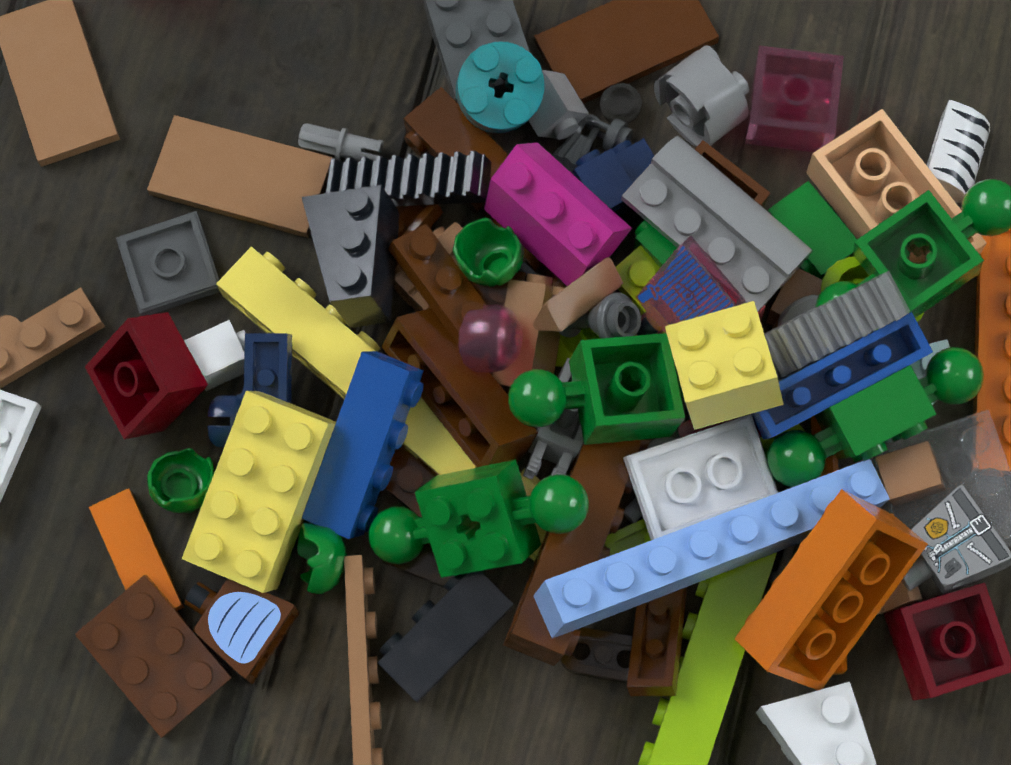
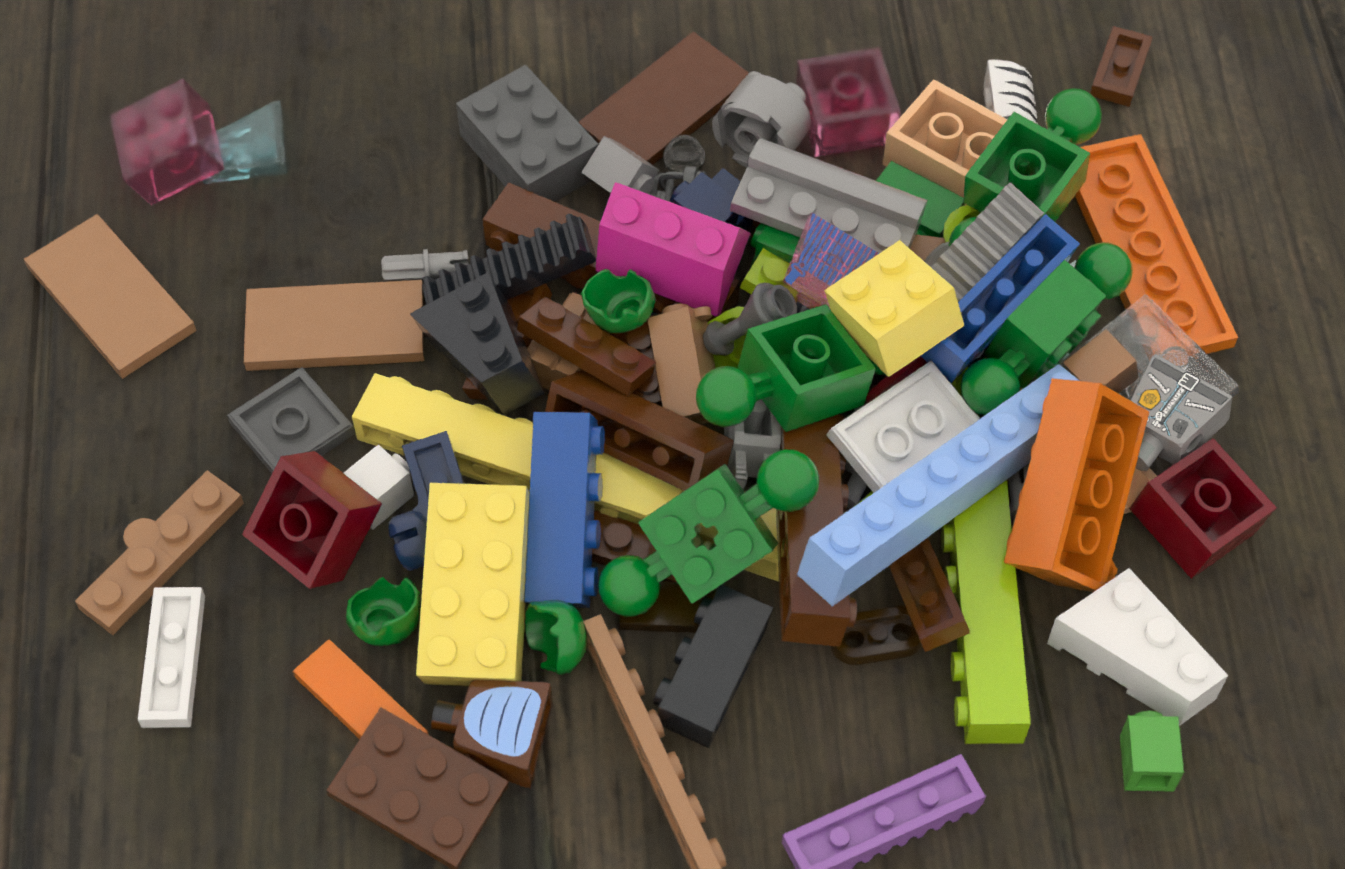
camera: 25 degrees left, 15 degrees down
teal brick [455,42,545,133] -> none
clear pink hair [459,305,523,372] -> none
medium nougat slope [533,257,623,332] -> none

